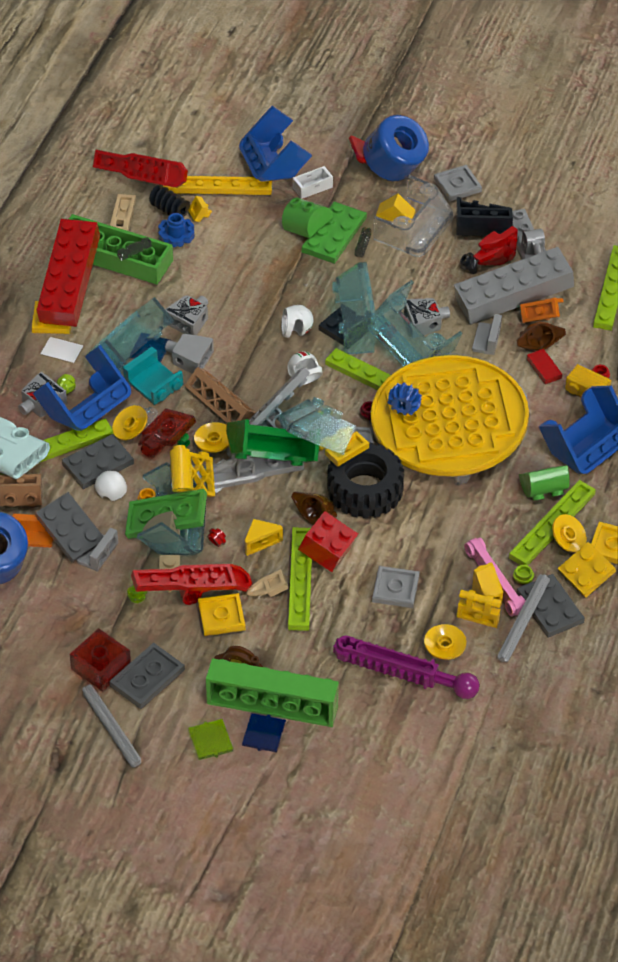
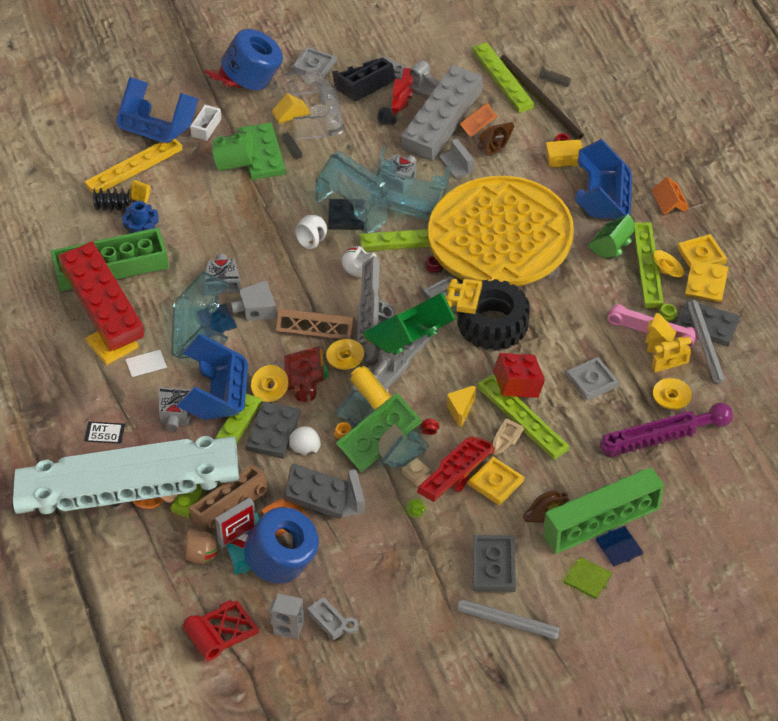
camera: 40 degrees left, 0 degrees up
lime plate [57,374,76,394] -> none
clear red brick [69,628,131,692] -> none
red piece [93,150,188,188] -> none
tan plate [110,194,136,231] -> none
clear smoke axle [117,237,152,260] -> none
teal panel [123,347,184,405] -> none
clear light blue windscreen [278,397,356,455] -> none
reddish brown hat [291,491,337,525] -> none
blue gear [388,382,422,416] -> none
red tile [527,349,562,385] -> none

